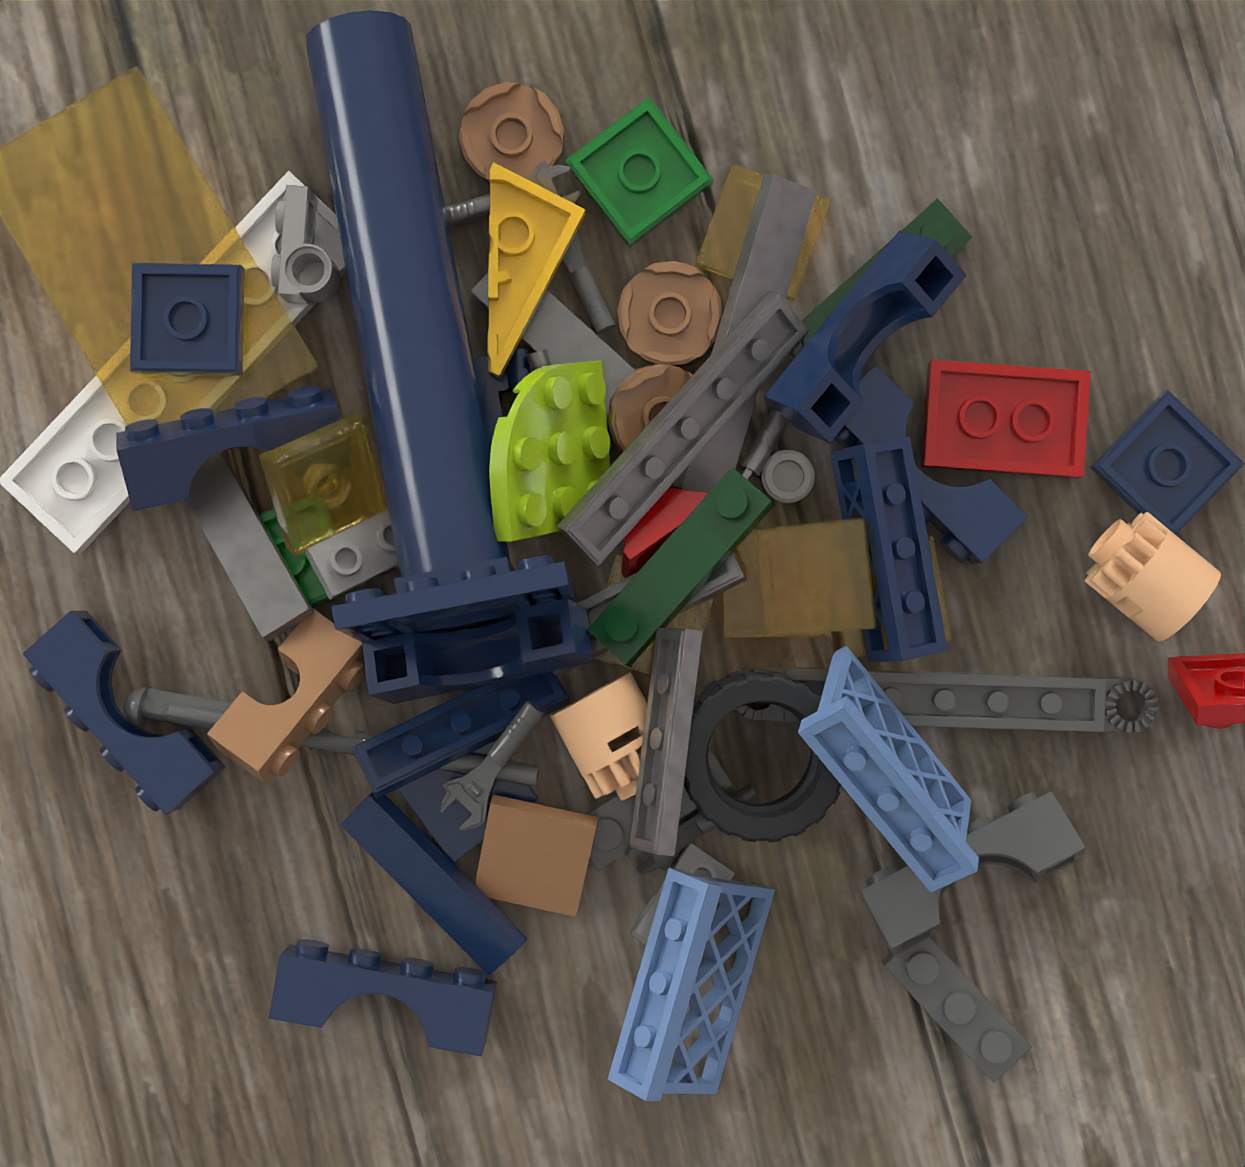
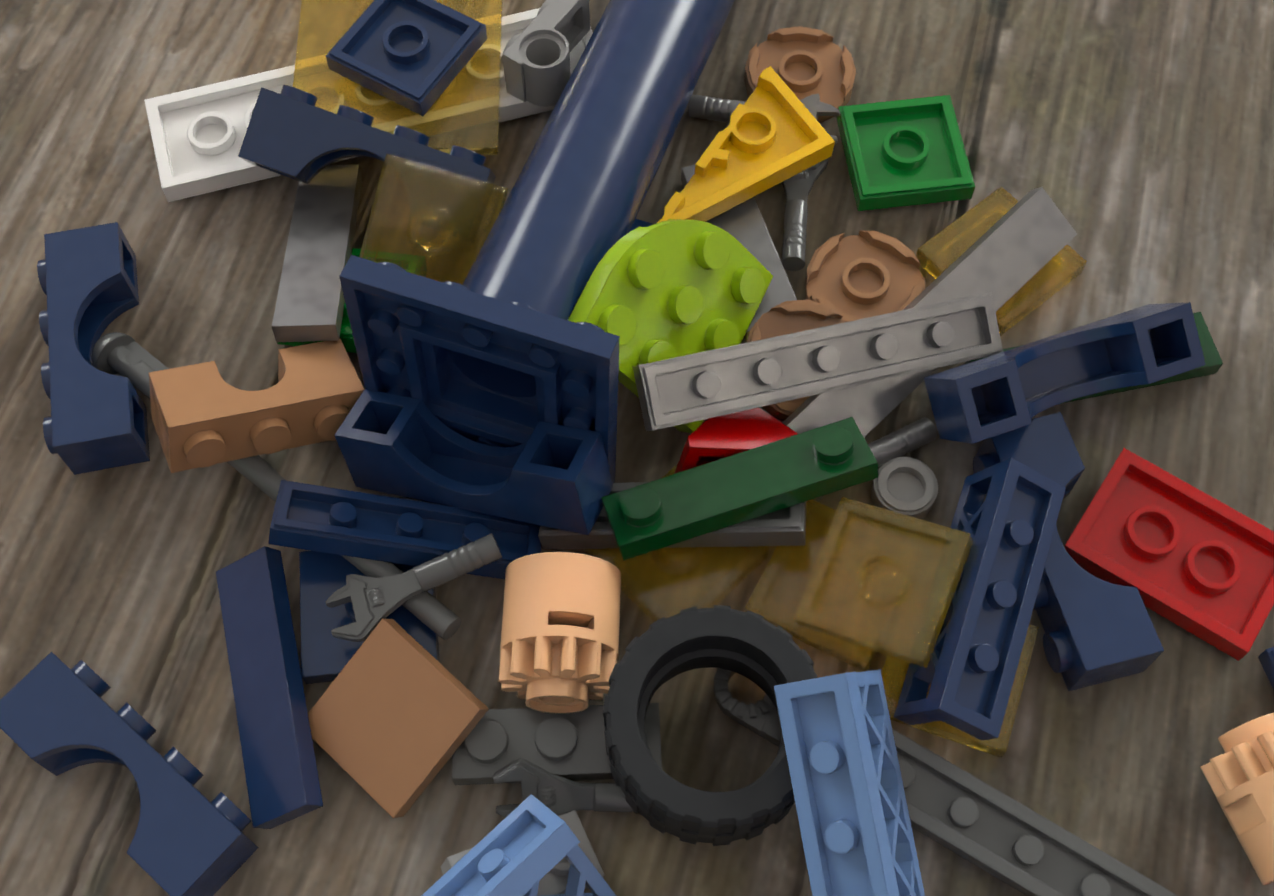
camera: 30 degrees right, 25 degrees down
flat silver tile [630,628,703,856] -> none

